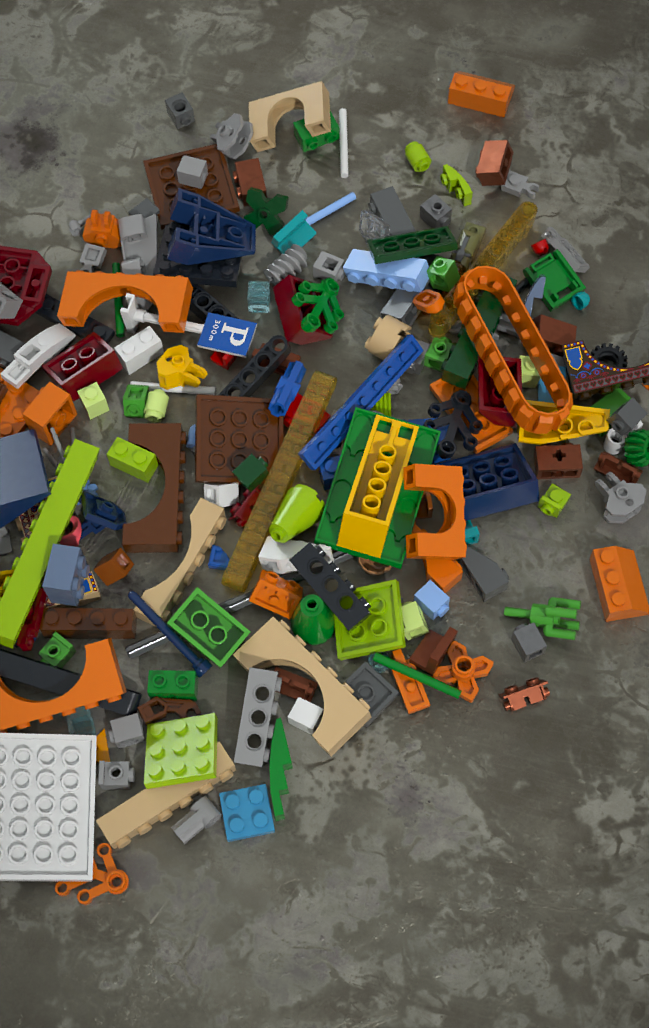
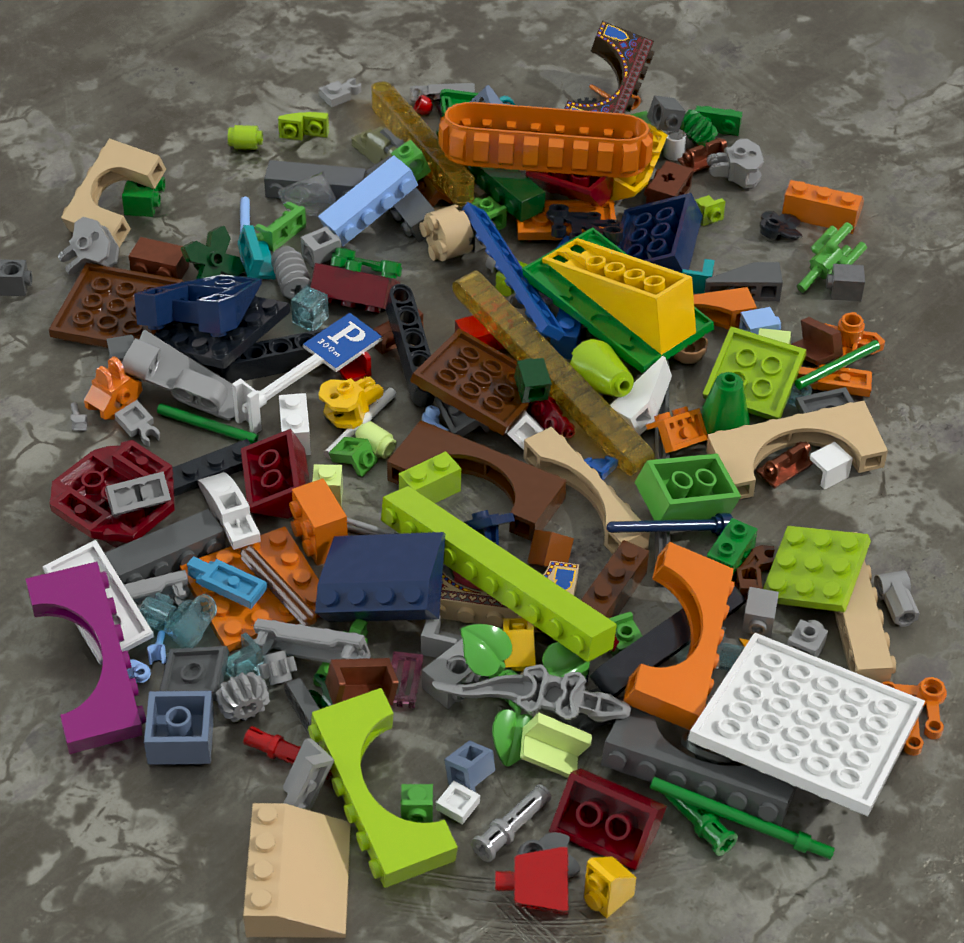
camera: 65 degrees left, 20 degrees down
sand blue brick [42,544,90,607] -> none
orange arch [57,270,193,333] -> none
light grey panel [177,155,208,189] -> none
dark azure plate [219,784,275,842] -> none
light grey brick [234,667,282,767] -> none
blue piece [268,360,307,417] -> none
green slope [269,718,293,821] -> none
black brick [289,542,371,632] -> none
white bar [339,108,348,178] -> none
dark green tile [367,226,458,264] -> none
orange arch [403,464,467,560] -> none
orange plate [412,289,445,314] -> none
flat silver brick [420,194,452,228] -> none
orange slope [448,71,515,117] -> none
brick [475,140,513,186] -> none
hinge [498,677,550,712] -> none
none -> bright green hinge [254,202,306,252]
none -> black plate [760,211,803,239]

